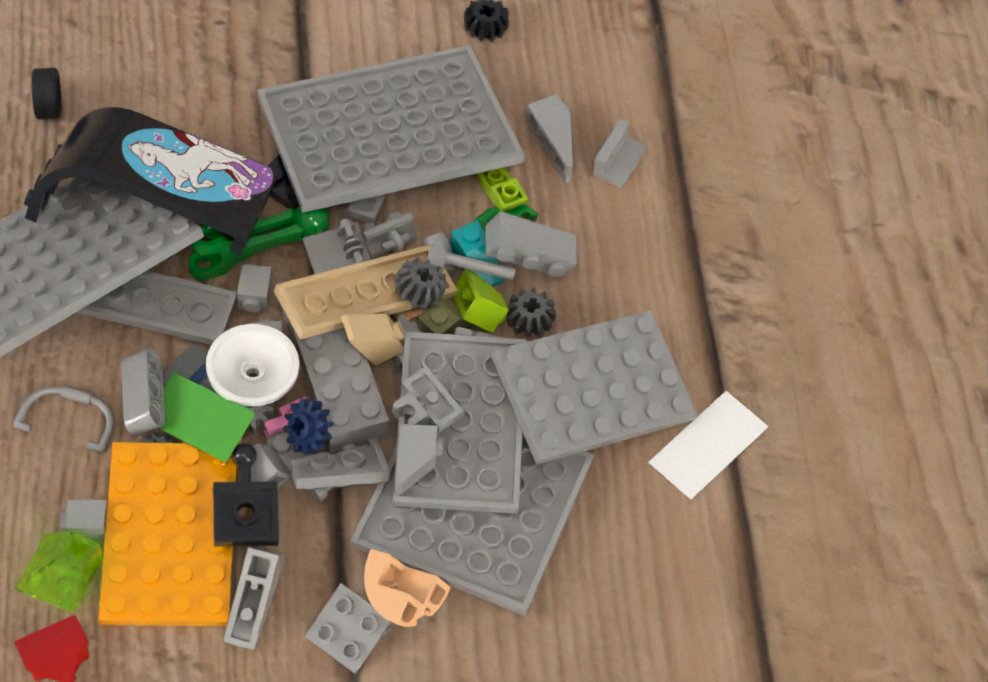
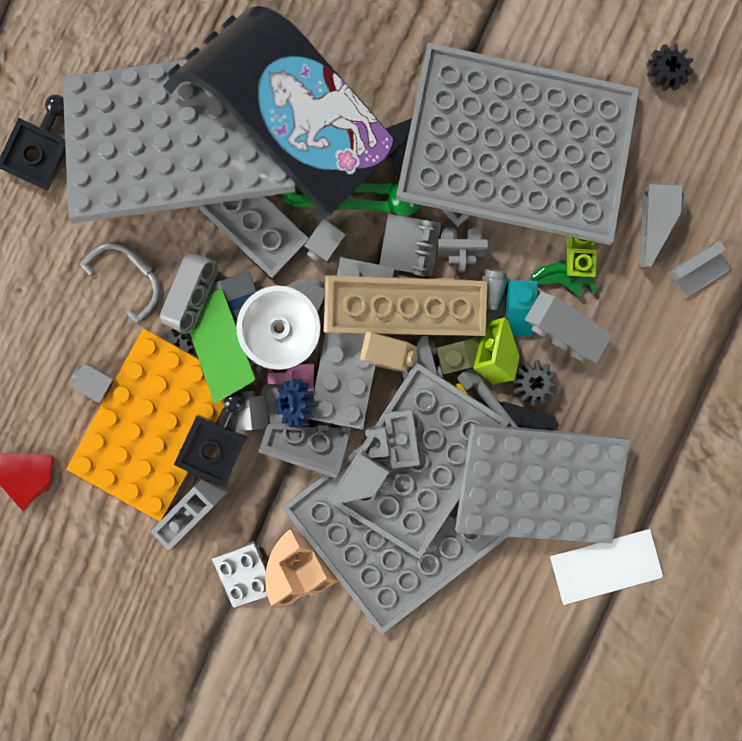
camera: 30 degrees right, 30 degrees up
clear neon green slope [15,531,103,613] -> none
dark grey gear [395,257,446,310] -> none
light grey piece [426,239,515,280] -> none

